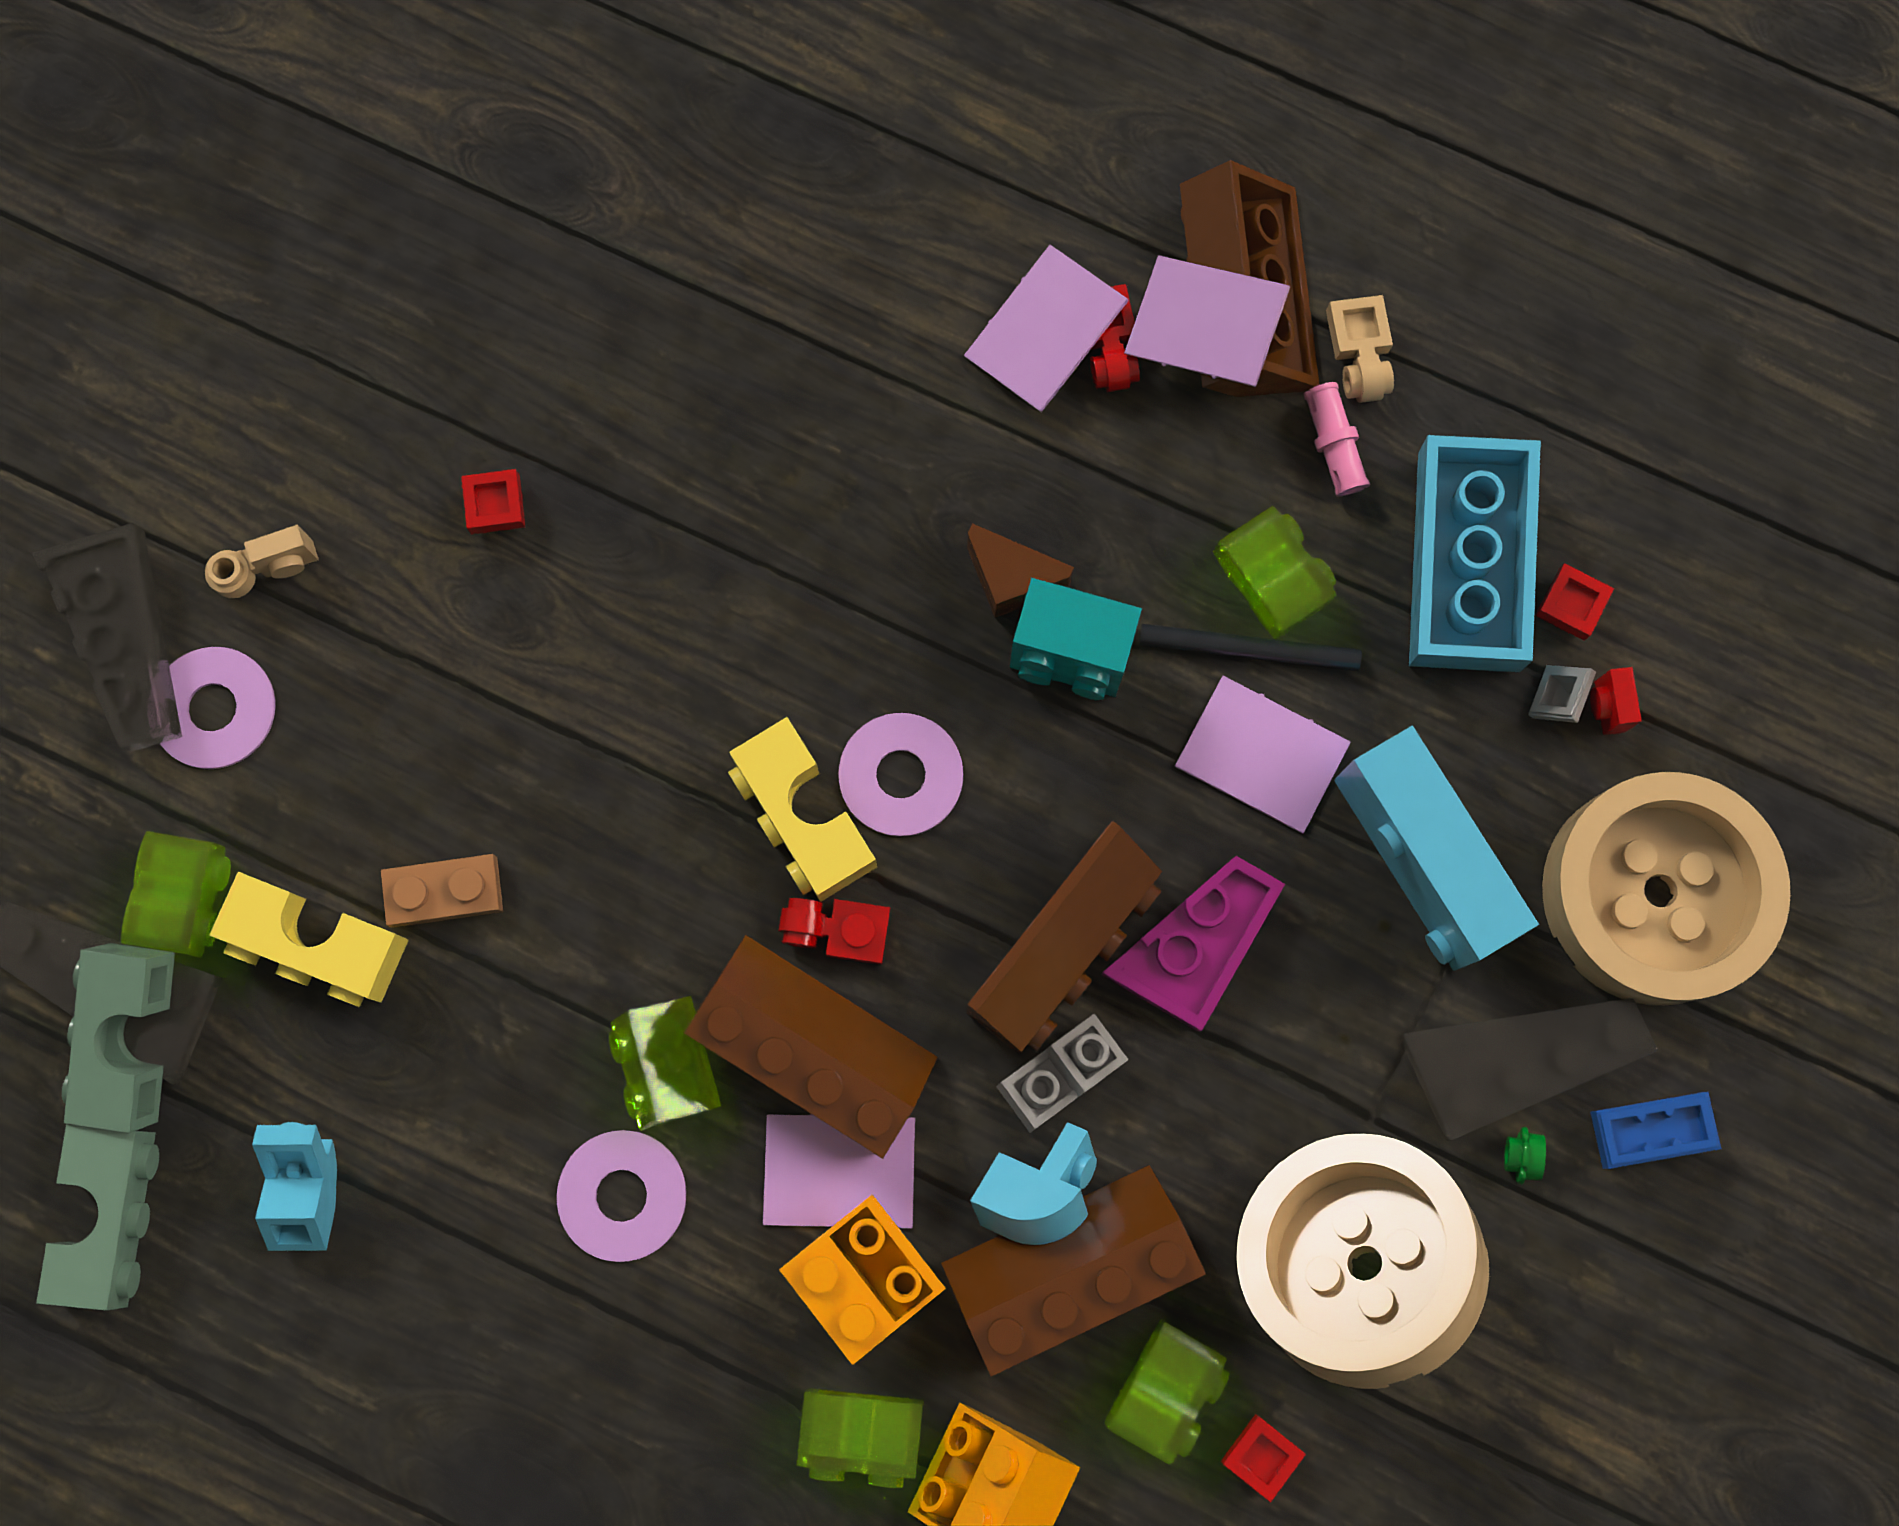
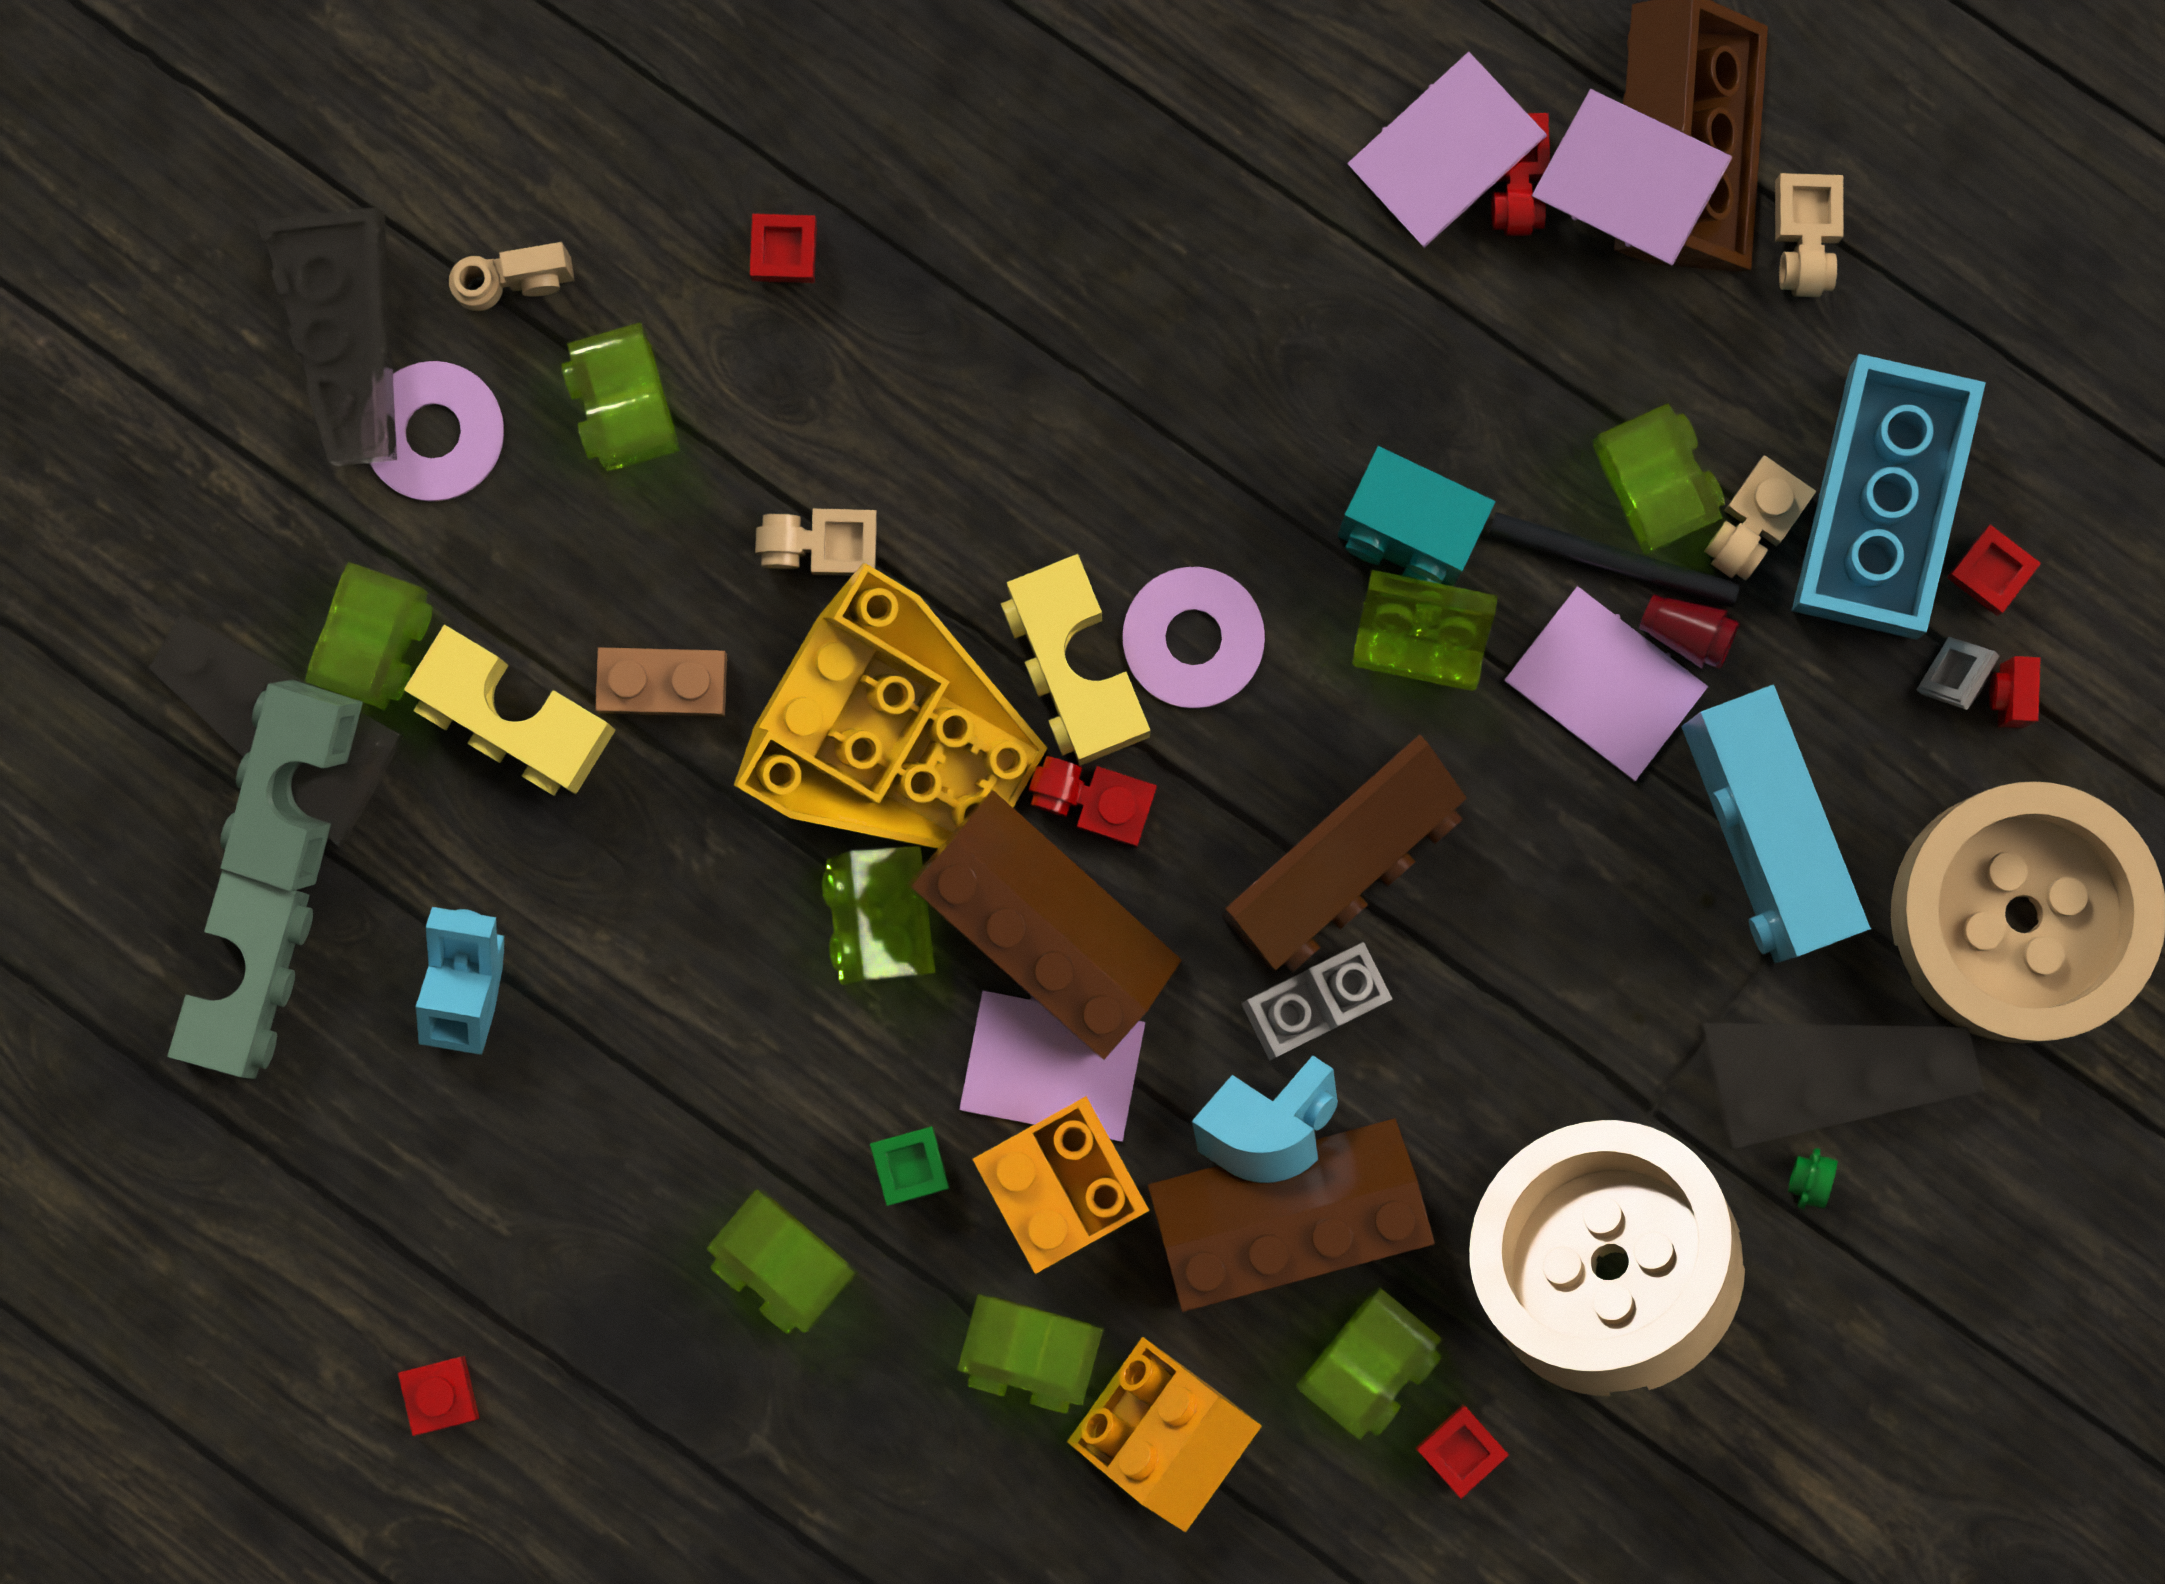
camera: 15 degrees right, 5 degrees up
lavender gear [557,1130,687,1262] -> none
reddish brown slope [967,523,1074,618] -> none
magenta wing [1101,856,1285,1032] -> none
bright pink pin [1303,382,1370,497] -> none
blue plate [1590,1092,1721,1169] -> none
none -> clear neon green brick [561,322,680,472]
none -> clear neon green brick [706,1189,859,1334]
none -> yellow wedge [734,563,1047,849]
none -> tan plate [755,508,877,576]
none -> green plate [870,1126,950,1206]
none -> clear neon green bracket [1352,570,1498,691]
none -> dark red cone [1639,594,1740,669]
none -> tan plate [1704,455,1816,581]

